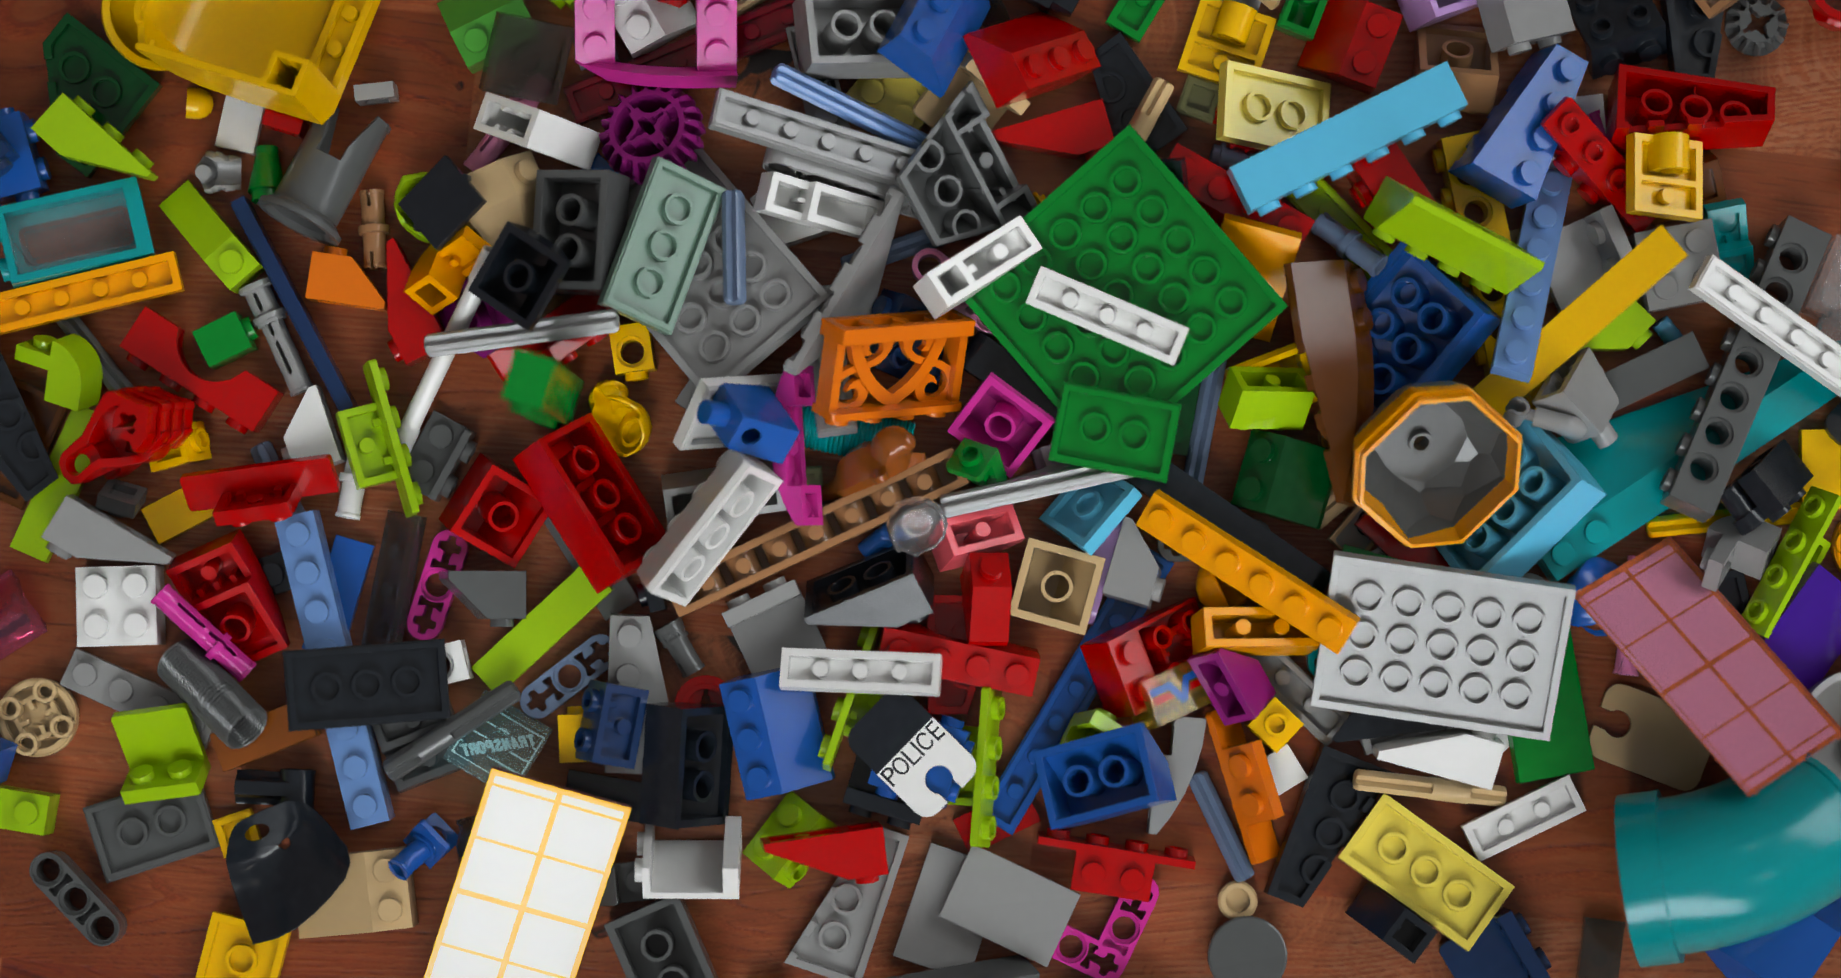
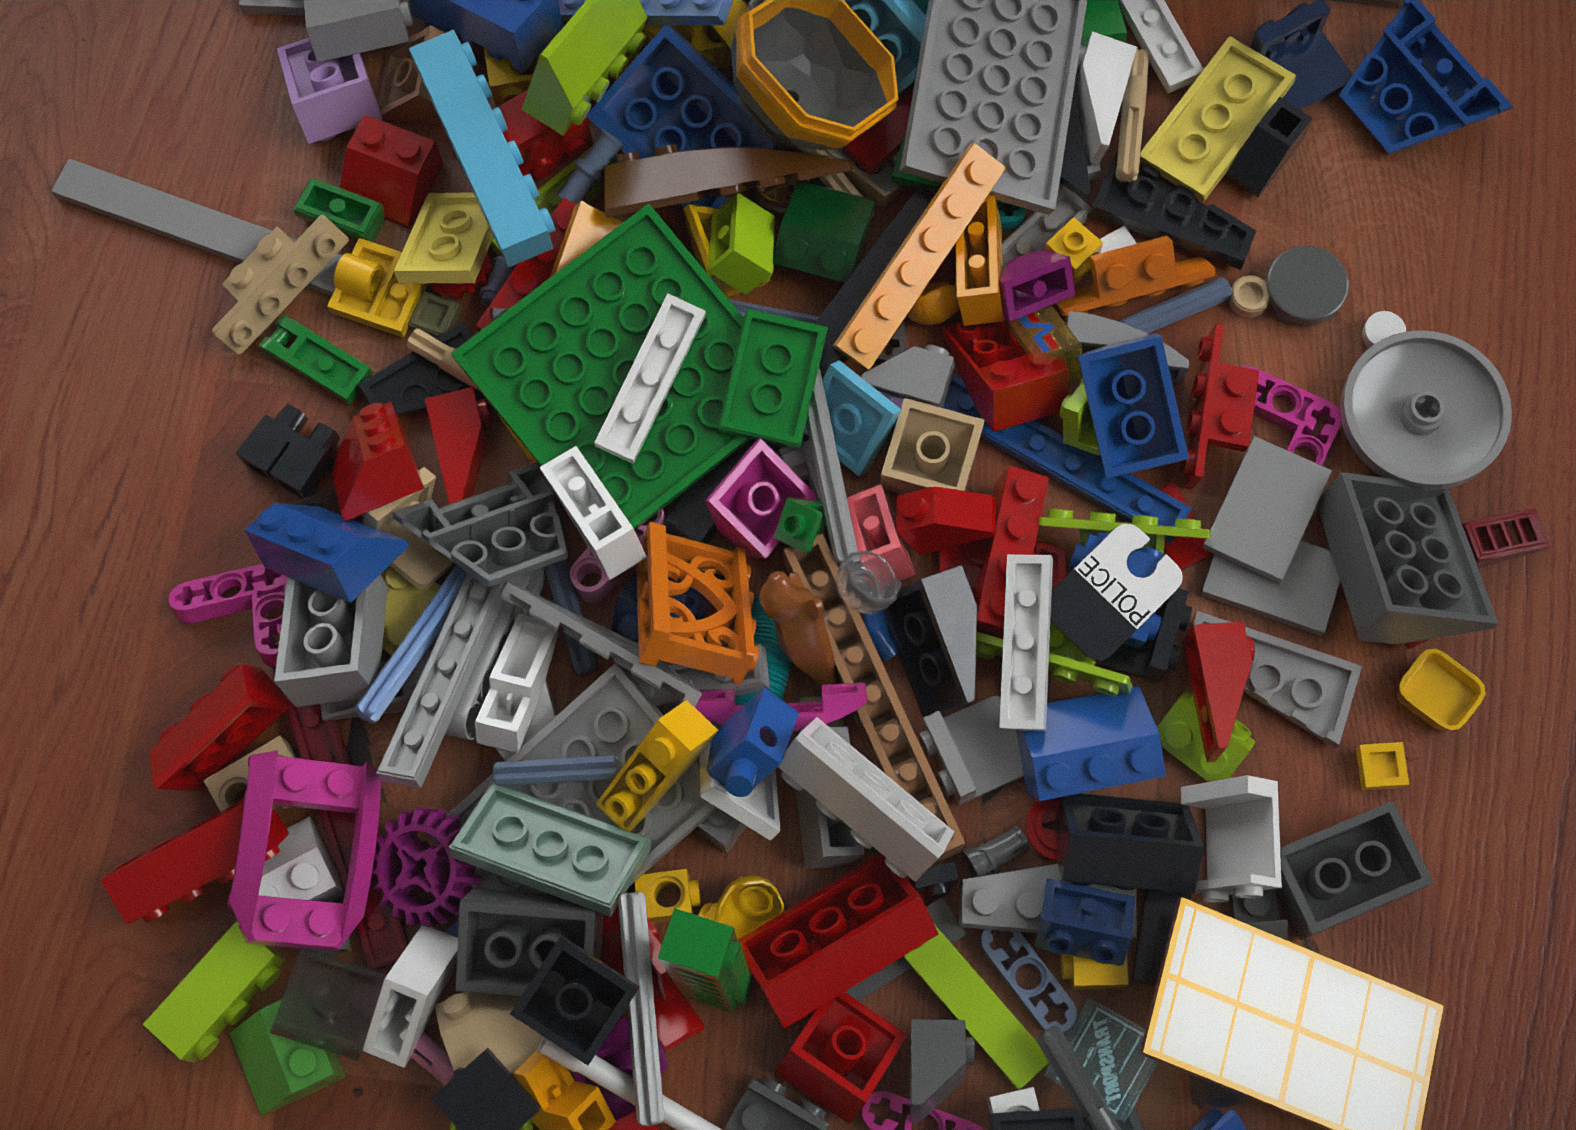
camera: 80 degrees left, 15 degrees down
none -> yellow slope [596,700,719,832]

